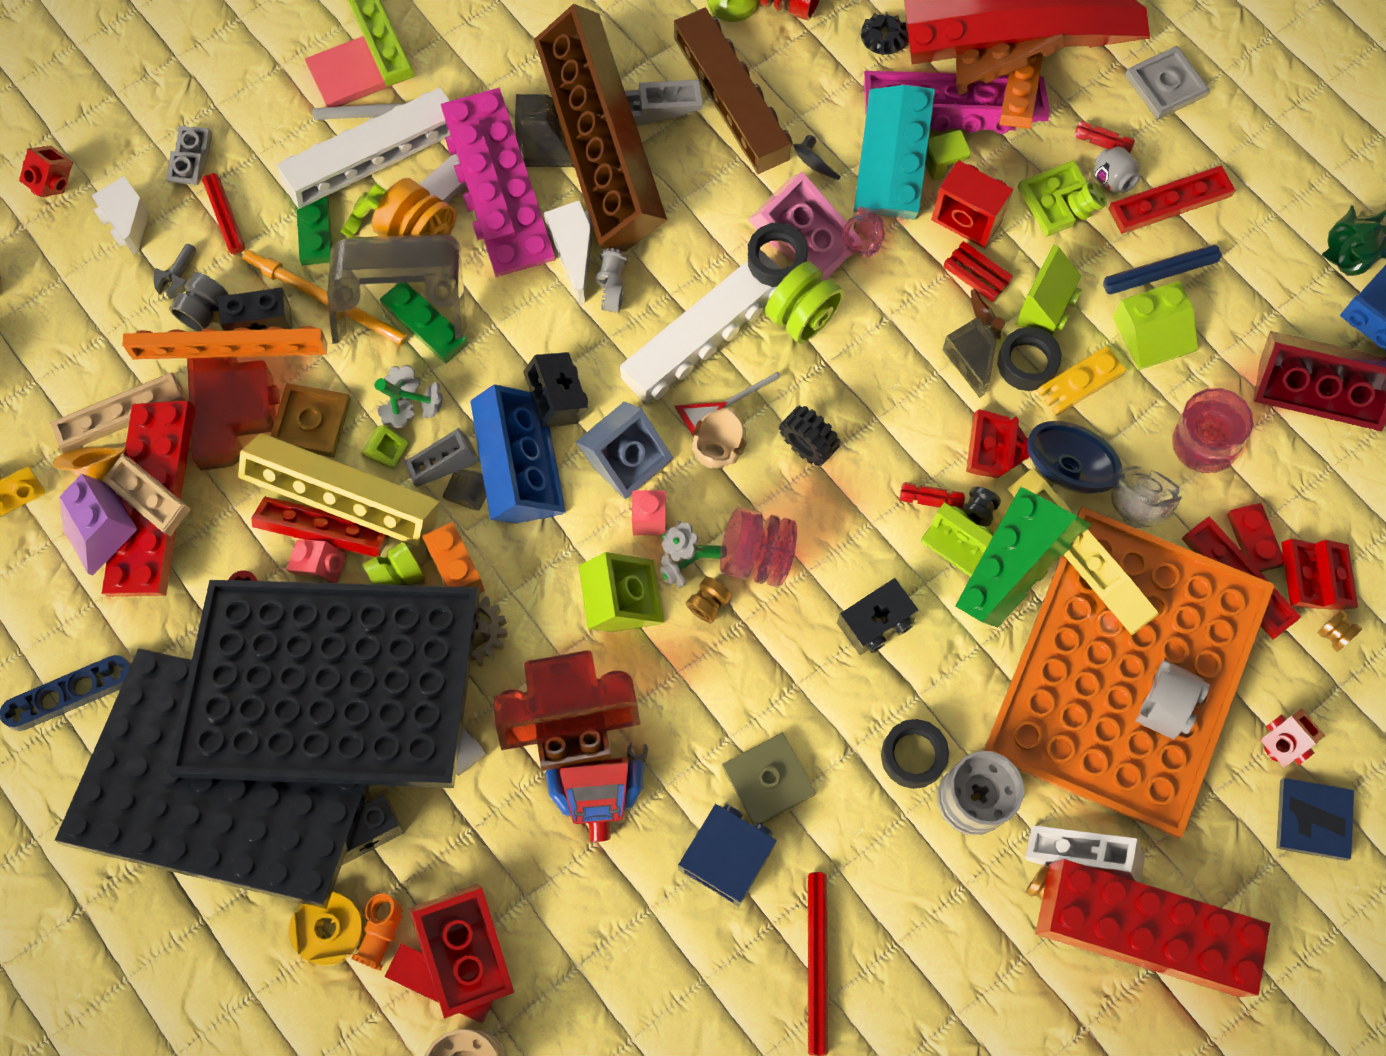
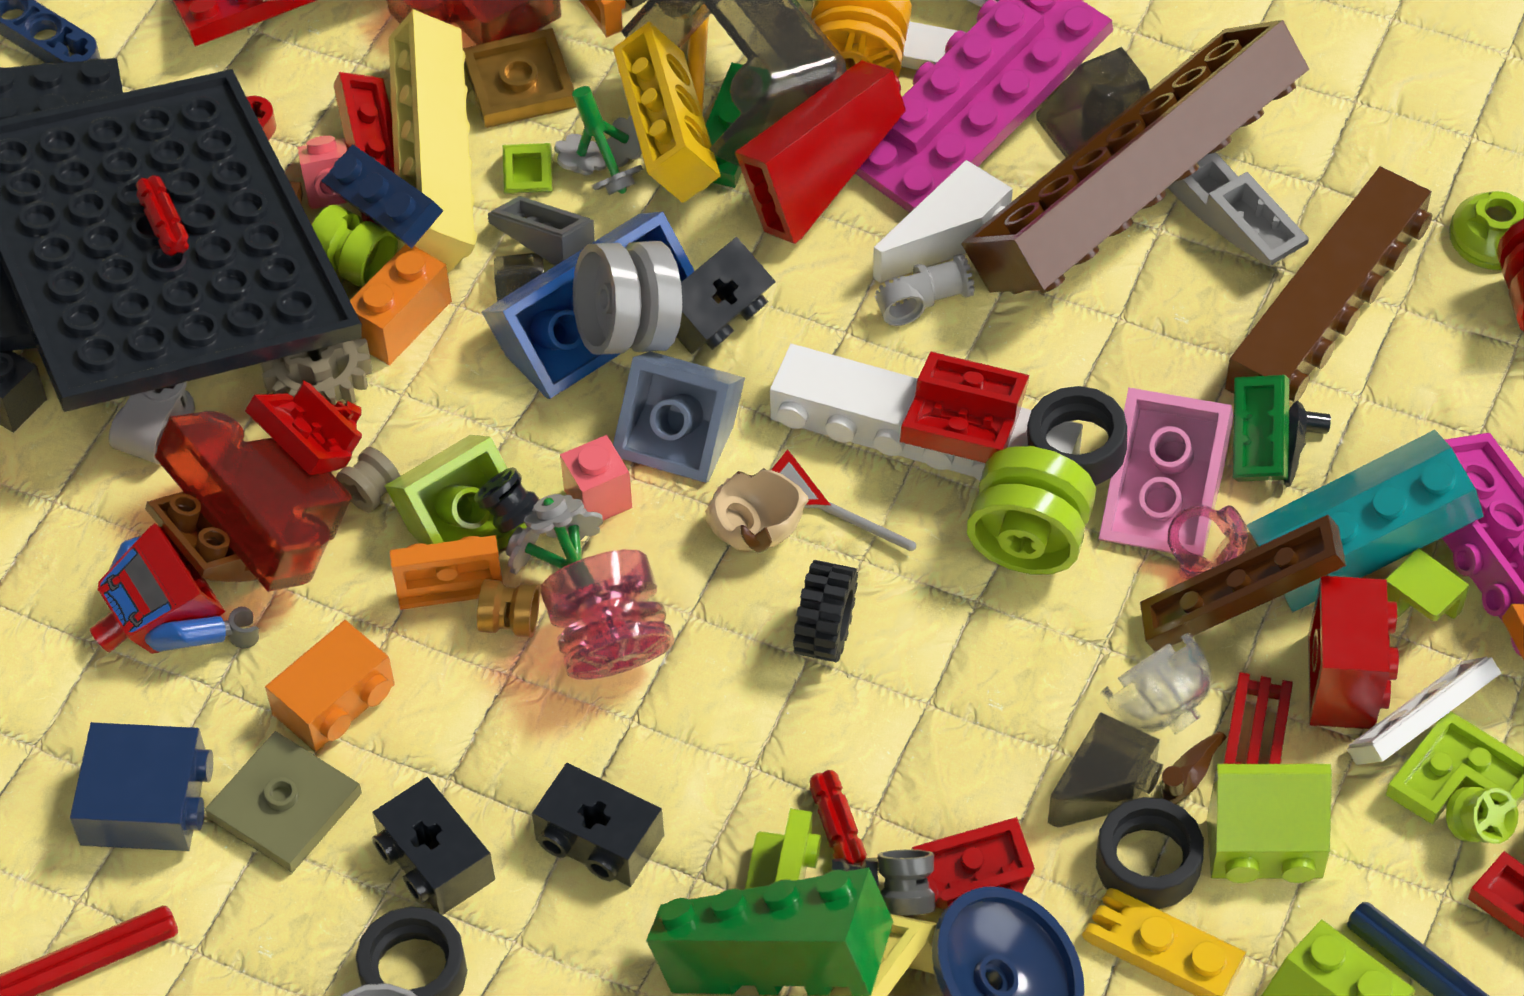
camera: 65 degrees right, 15 degrees down
none -> red axle [136,175,189,256]
none -> red slope [245,380,362,475]
none -> orange brick [265,620,395,752]
none -> dark blue plate [322,144,444,249]
none -> dark tan wheel [336,447,400,513]
none -> black brick [372,776,495,915]
none -> orange plate [390,535,503,610]
none -> black wheel [474,467,540,533]
none -> light grey wheel [573,241,682,354]
none -> yellow brick [613,21,721,203]
none -> red slope [735,60,906,244]
none -> dark grey wheel [877,850,935,915]
none -> red slope [900,351,1030,463]
none -> clear cylinder [1100,632,1212,735]
none -> reddish brown plate [1140,515,1346,653]
none -> green plate [1233,375,1289,482]
none -> white tile [1347,657,1501,765]

